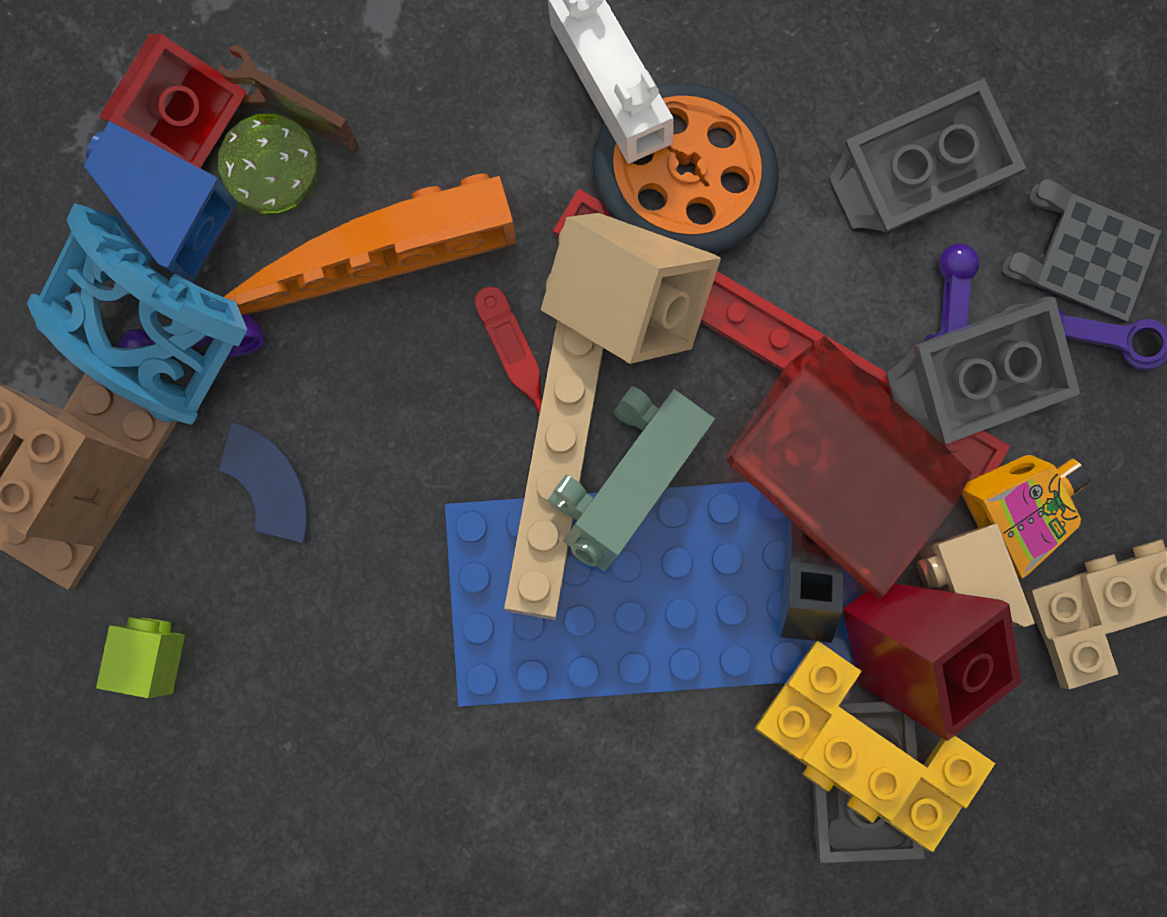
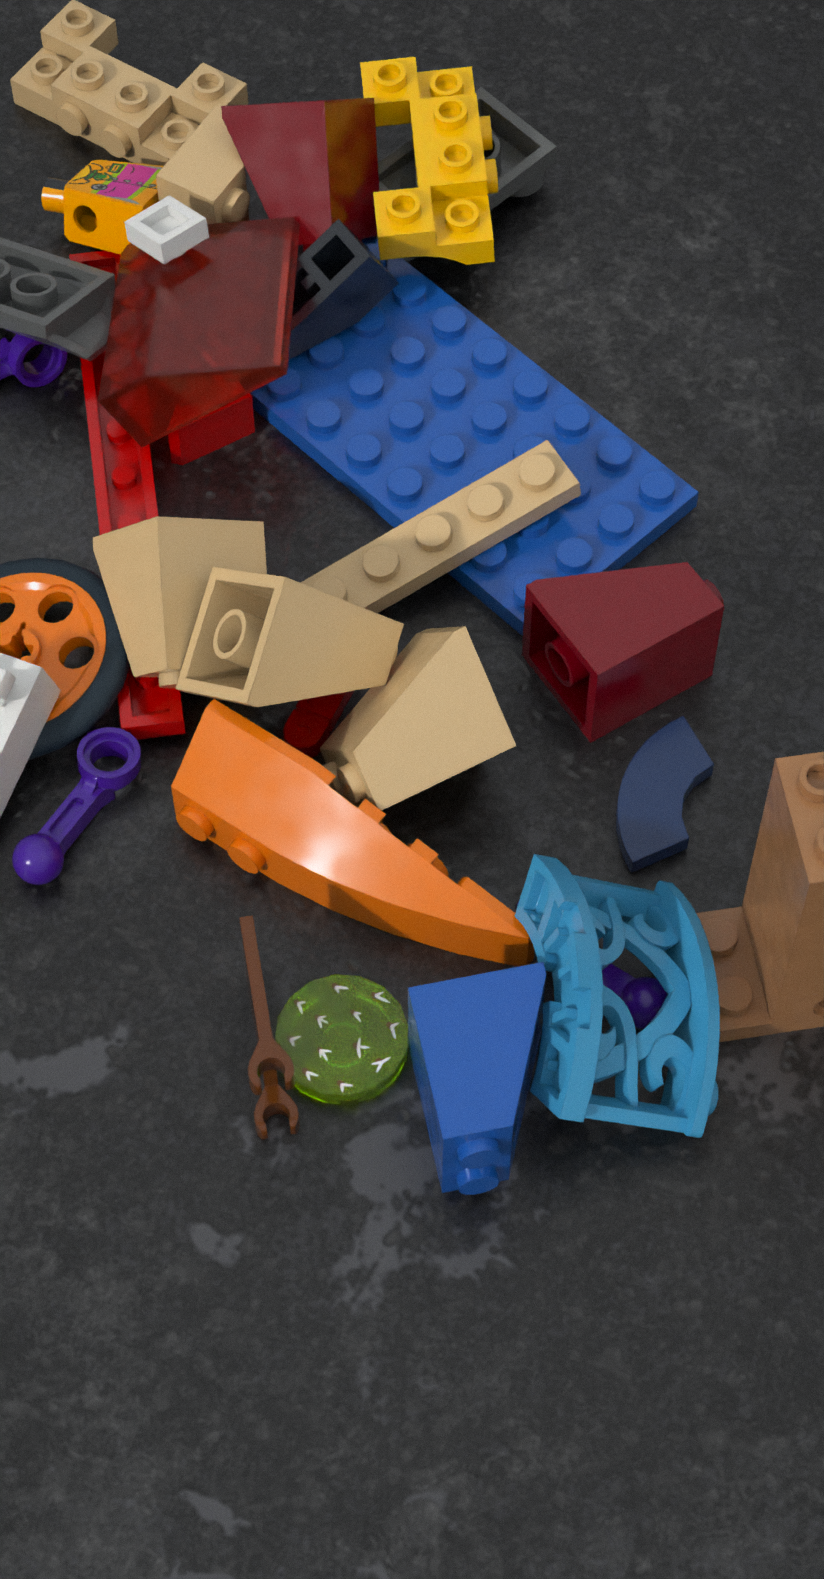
camera: 130 degrees left, 25 degrees down
red slope [98,34,247,168] -> none
sand green brick [547,386,715,572] -> none
none -> dark purple piece [12,727,141,885]
none -> white plate [124,195,209,264]
none -> tan slope [175,567,404,707]
none -> tan slope [319,626,516,811]
none -> dark red slope [522,562,724,743]

